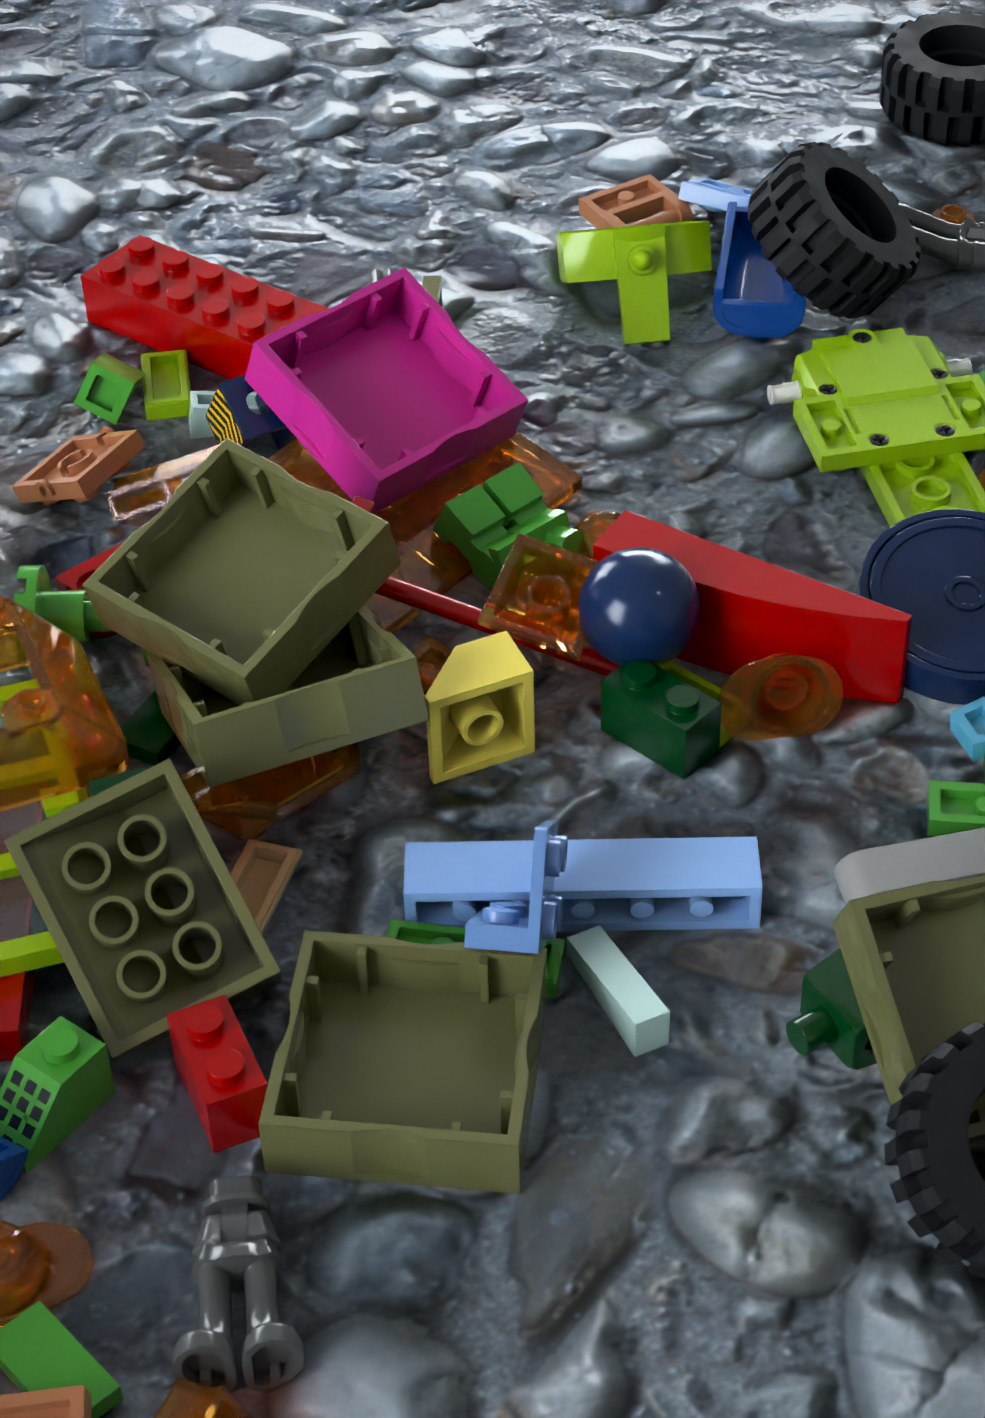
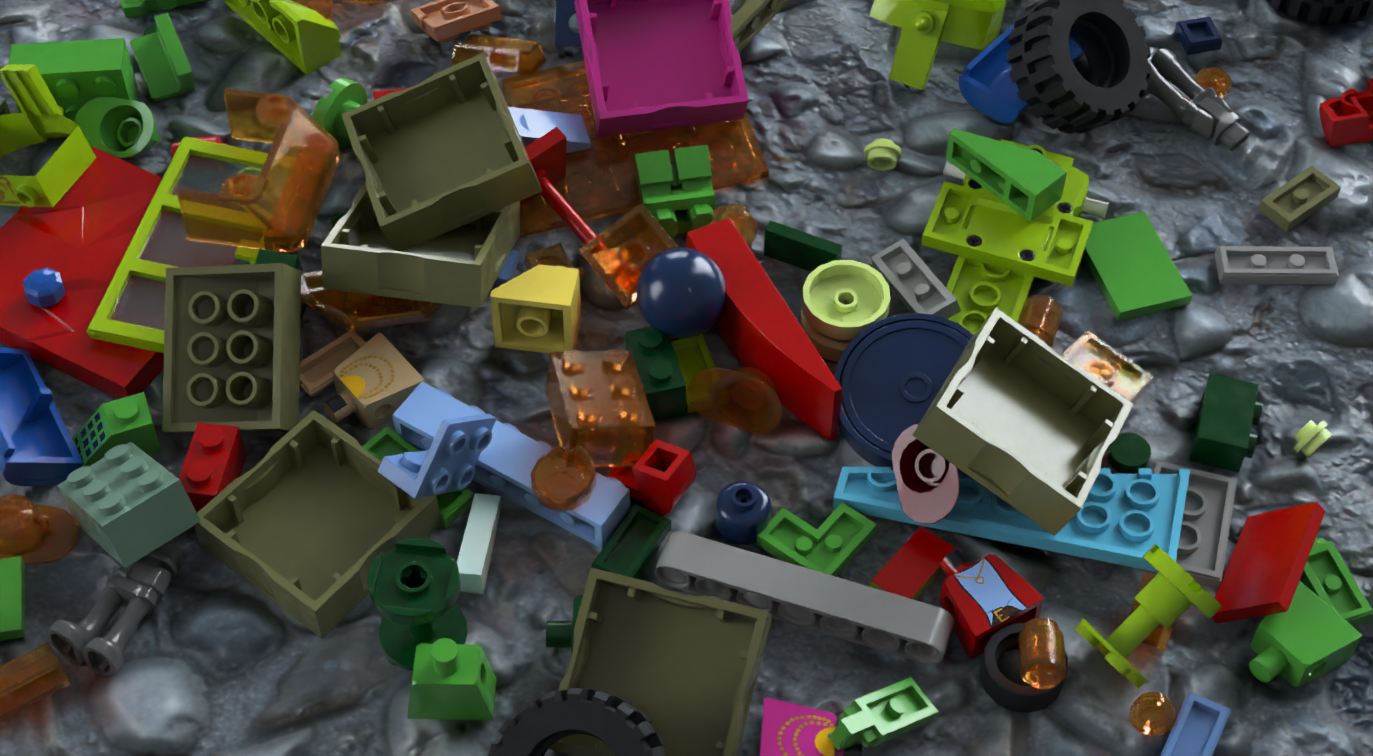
camera: 30 degrees right, 10 degrees up
none -> sand green brick [57,442,201,568]
none -> tan torso [323,332,425,429]
none -> dark green piece [367,538,468,671]
none -> bright green torso [407,638,497,721]
none -> clear orange hair [530,446,596,511]
none -> clear orange brick [545,349,656,468]
none -> dark green tile [591,503,671,579]
none -> red brick [607,439,696,516]
none -> dark blue head [716,481,771,545]
none -> dark green tile [764,221,842,272]
none -> yellowish green wheel [800,260,891,362]
none -> yellowish green plate [864,138,901,171]
none -> light grey plate [870,239,961,319]
none -> bright green slope [945,129,1067,222]
none -> dark blue tile [1175,17,1223,55]

